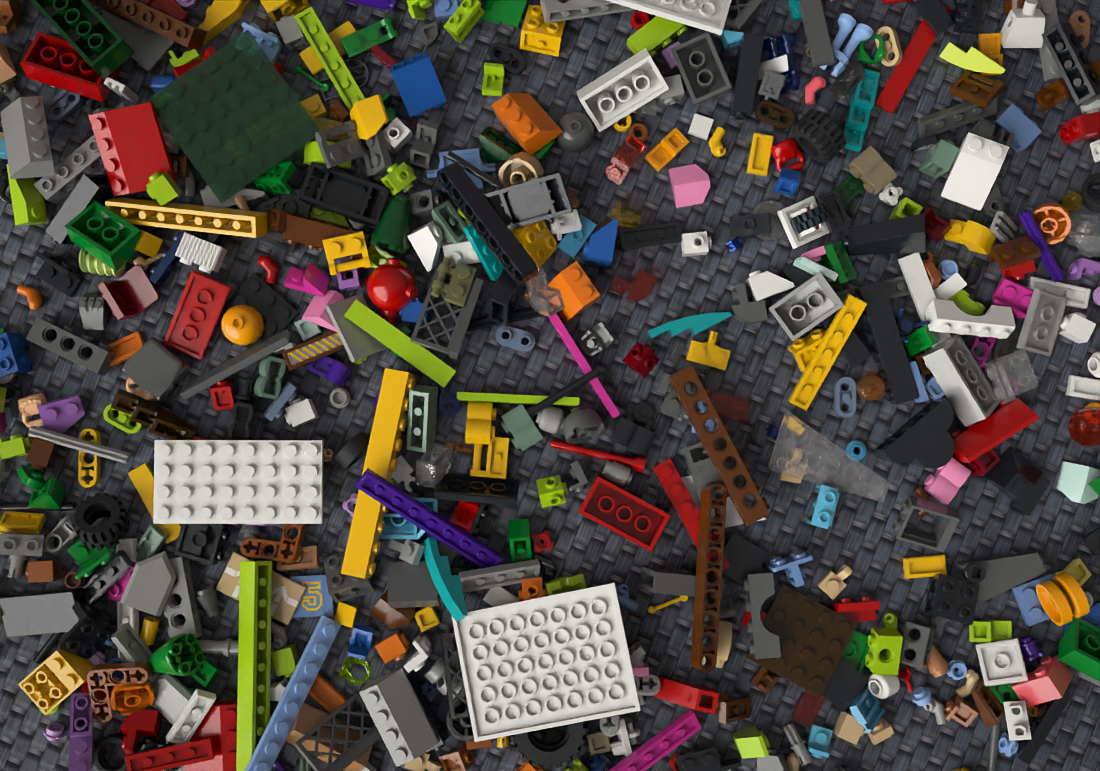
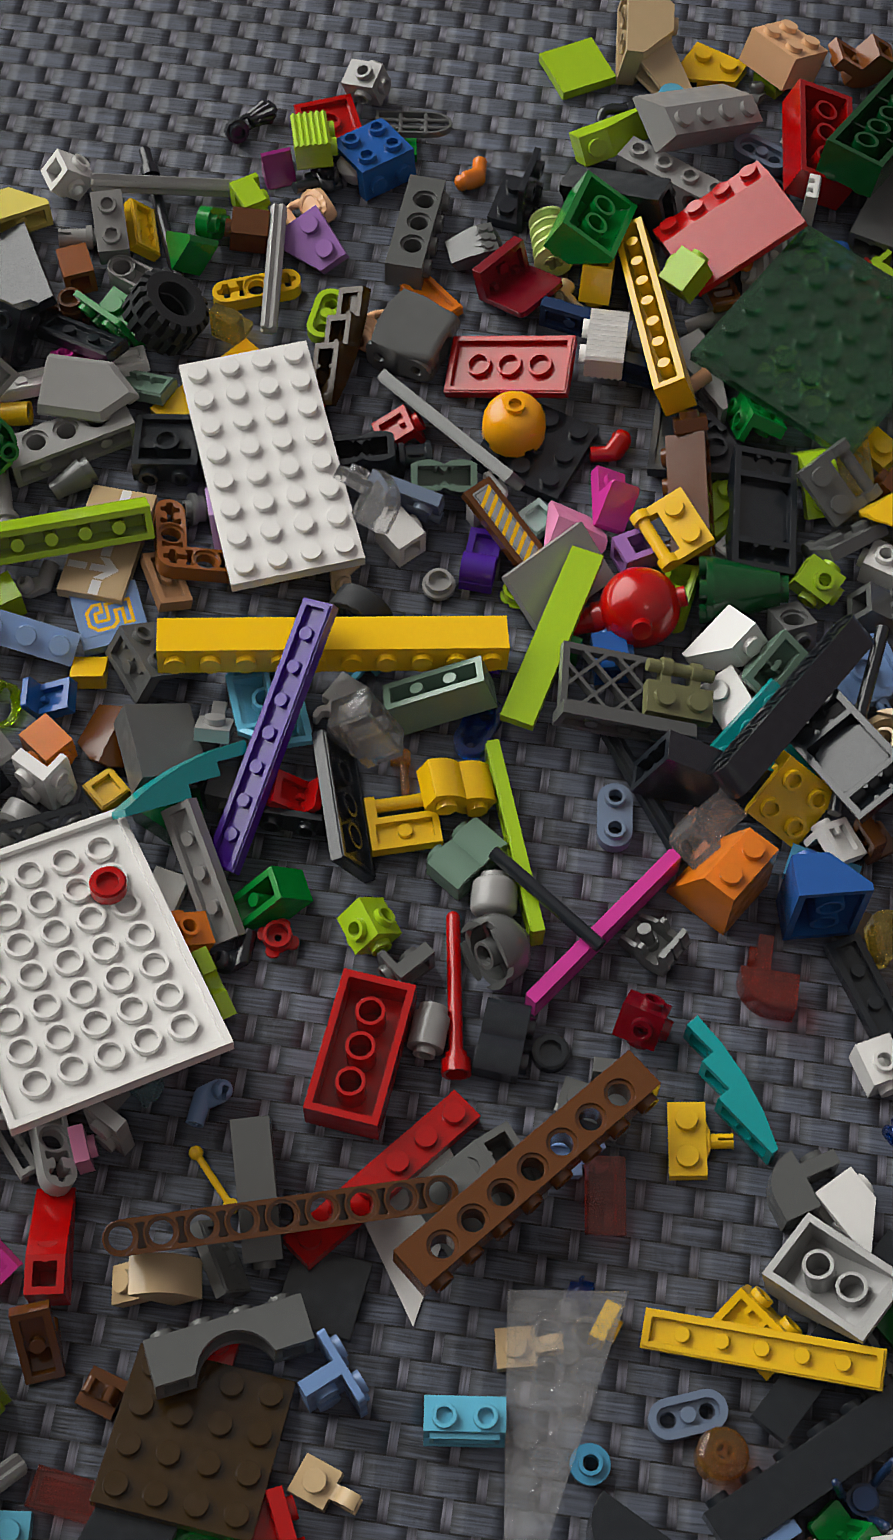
camera: 75 degrees right, 25 degrees down
none -> red tile [89,866,127,905]
none -> clear yellow bracket [209,302,253,346]
none -> clear brick [333,463,401,534]

